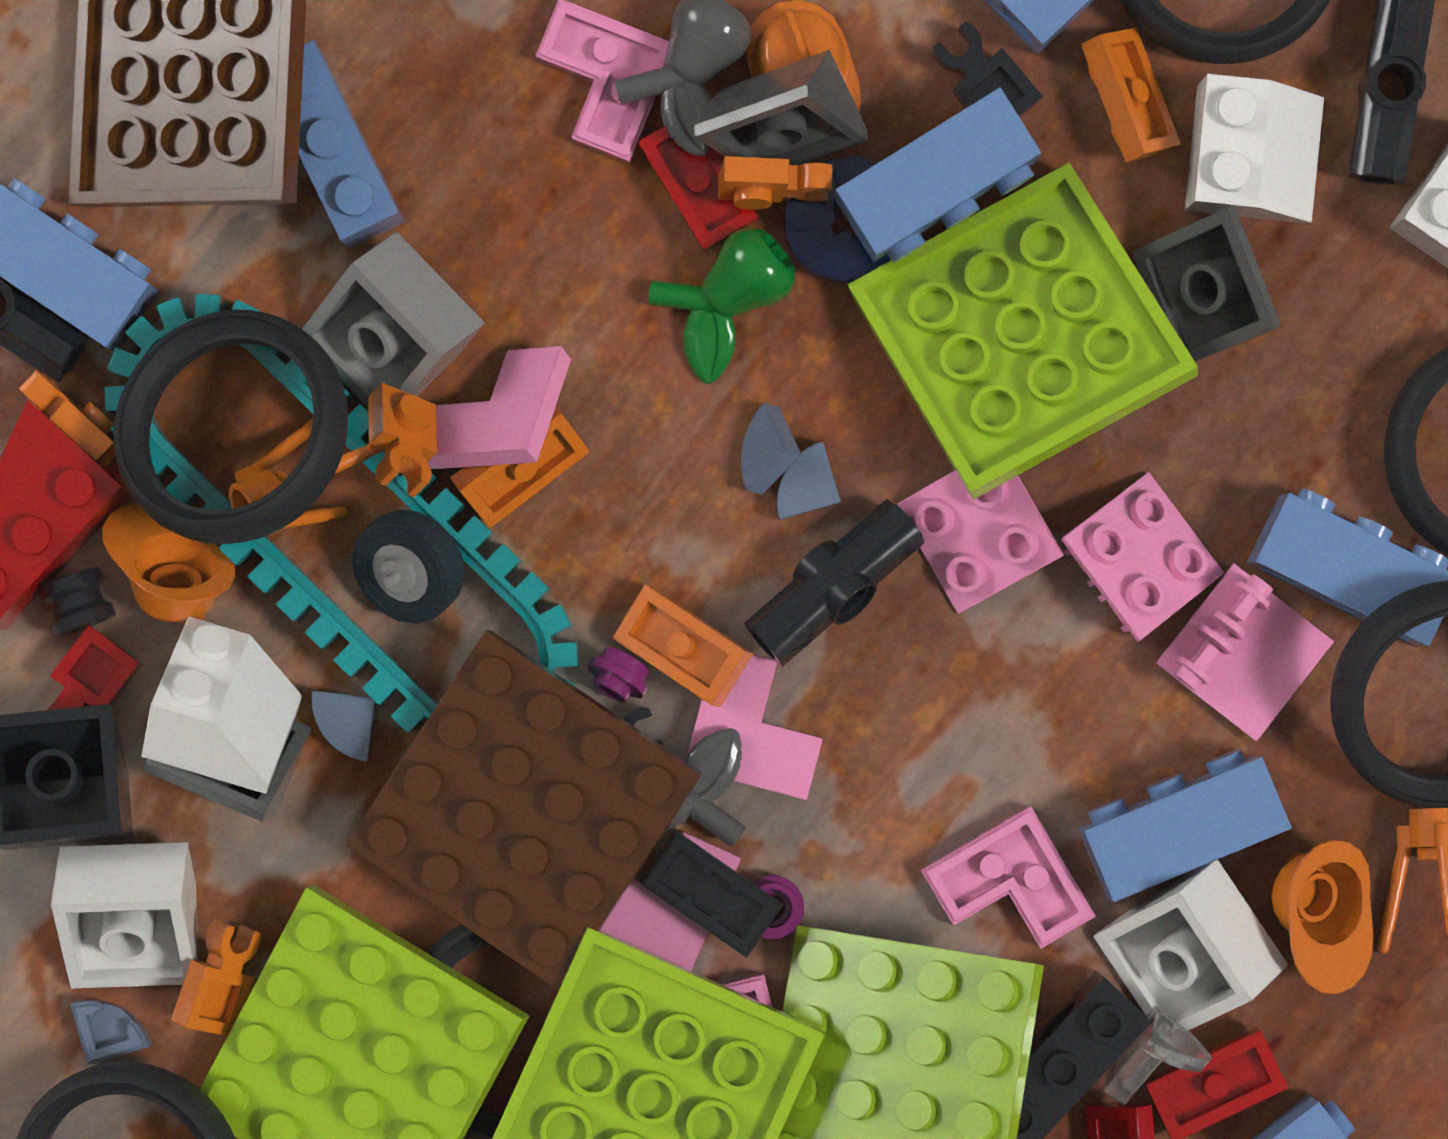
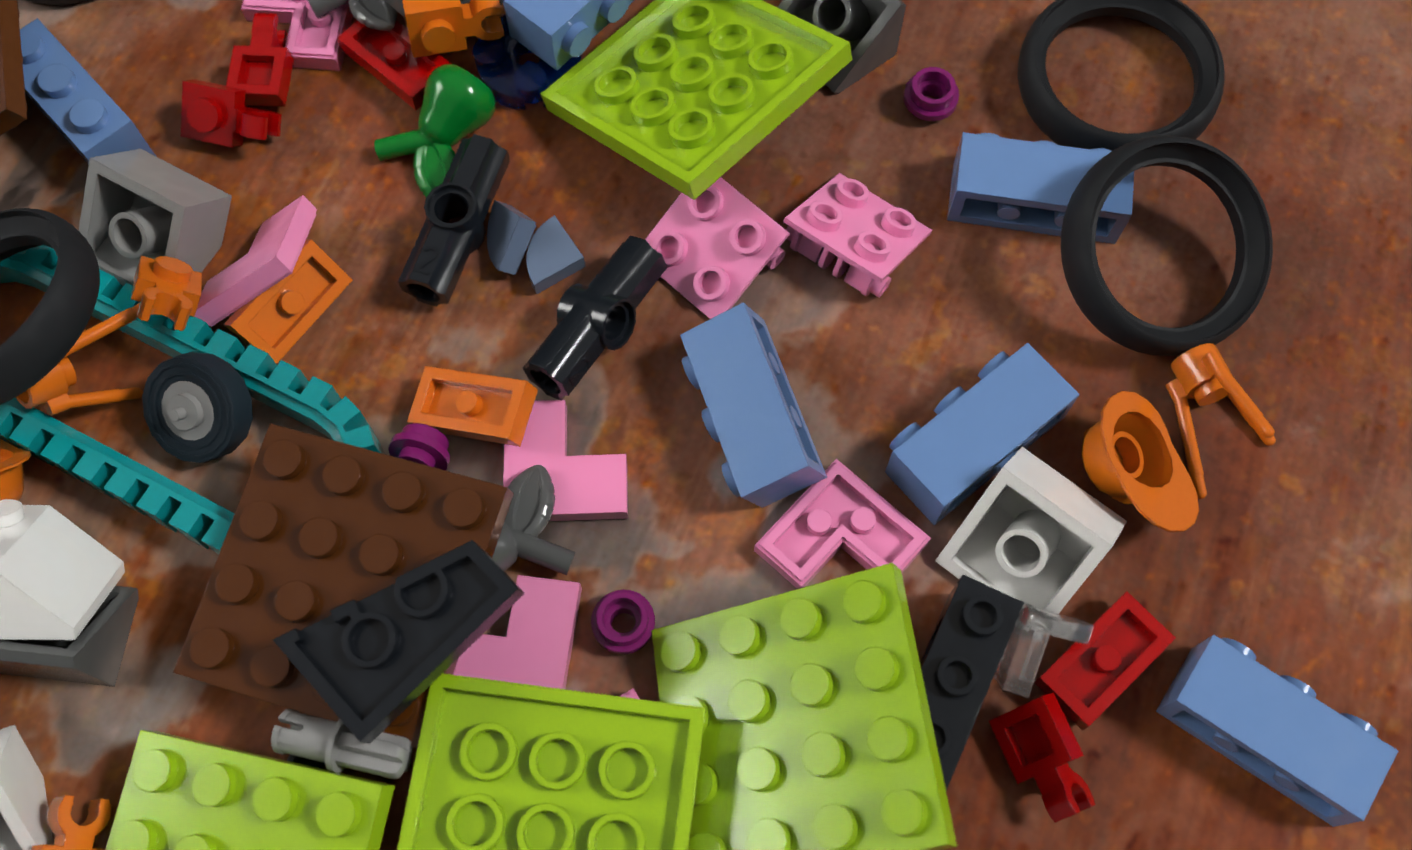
camera: 15 degrees left, 20 degrees down
sand blue tile [312,690,377,761] -> none
black plate [641,831,784,958] -> none
bright pink hinge [1156,563,1334,741] -> none
none -> red plate [180,79,282,148]
none -> red plate [226,13,294,107]
none -> light grey axle [271,709,413,779]
none -> black wing [273,540,525,744]
none -> black piece [398,134,510,307]
none -> medium blue brick [680,302,827,508]
none -> magenta plate [904,67,959,121]

